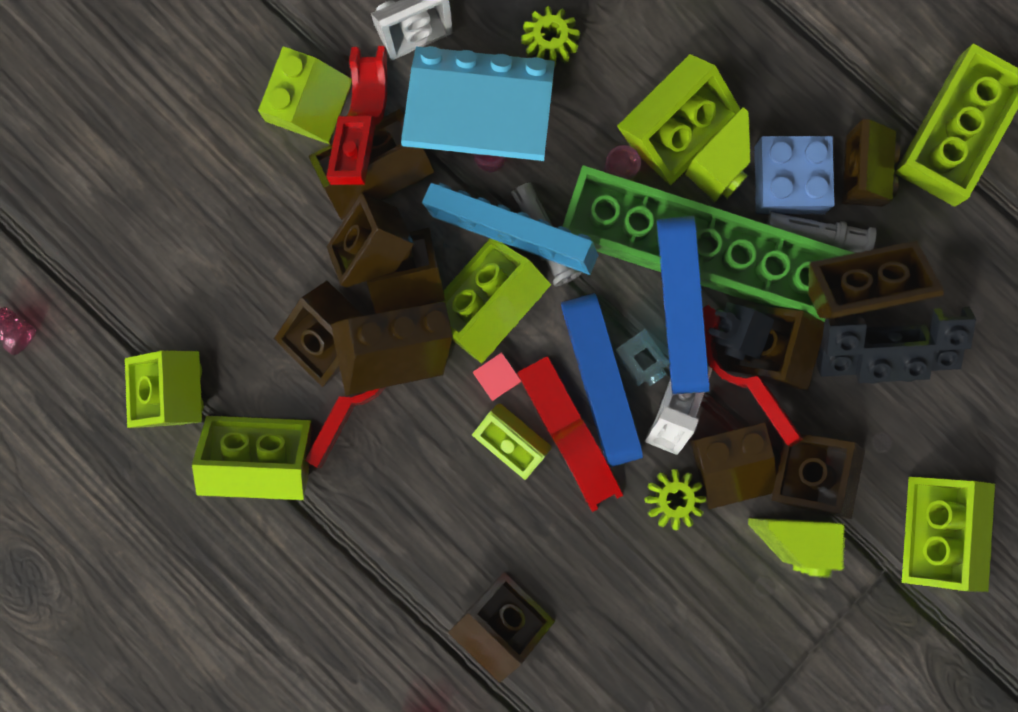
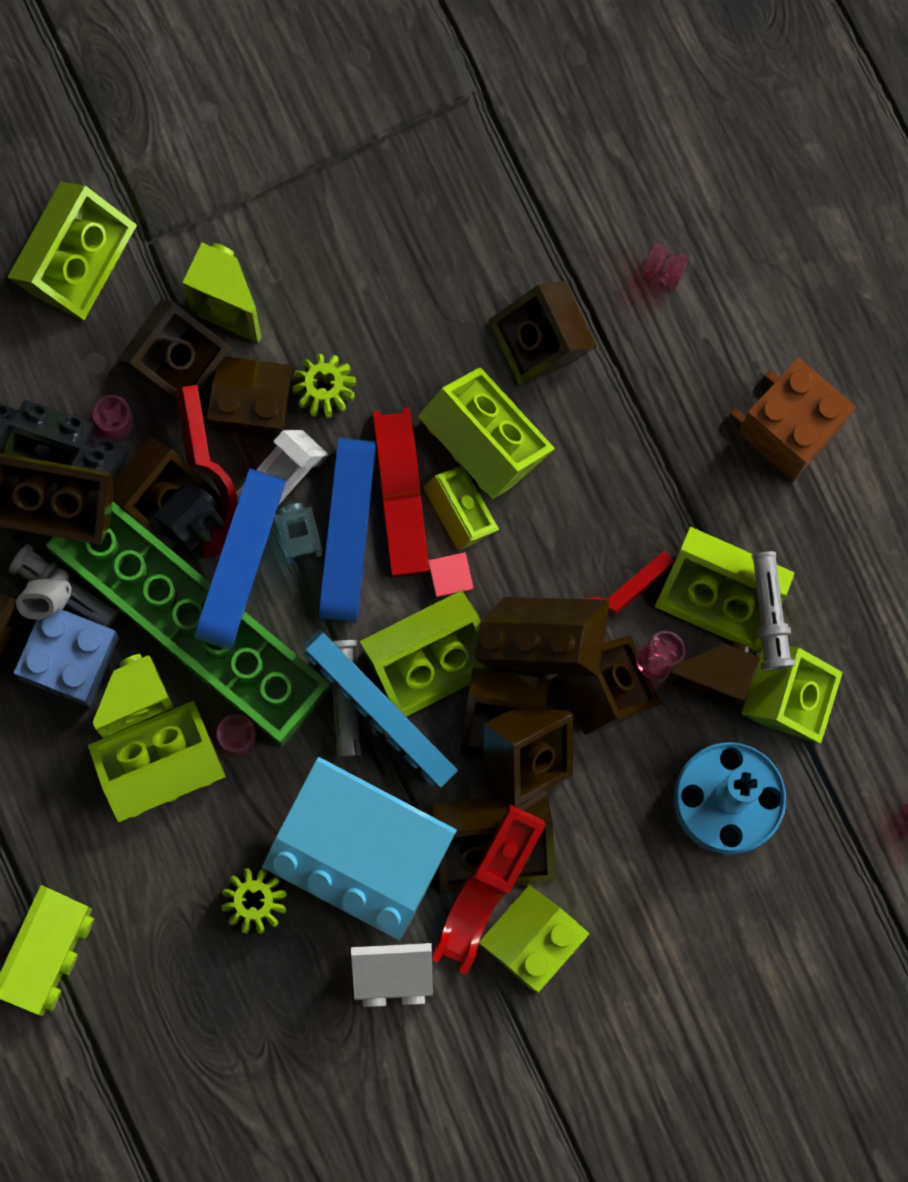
camera: 165 degrees left, 5 degrees down
none -> light grey piece [16,569,71,620]
none -> clear pink wheel [93,395,134,440]
none -> lime slope [418,367,555,499]
none -> clear pink wheel [636,630,686,680]
none -> dark brown slope [665,642,760,711]
none -> dark azure piece [672,742,786,856]
none -> dark orange container [729,357,856,482]
none -> light grey pin [751,551,795,671]

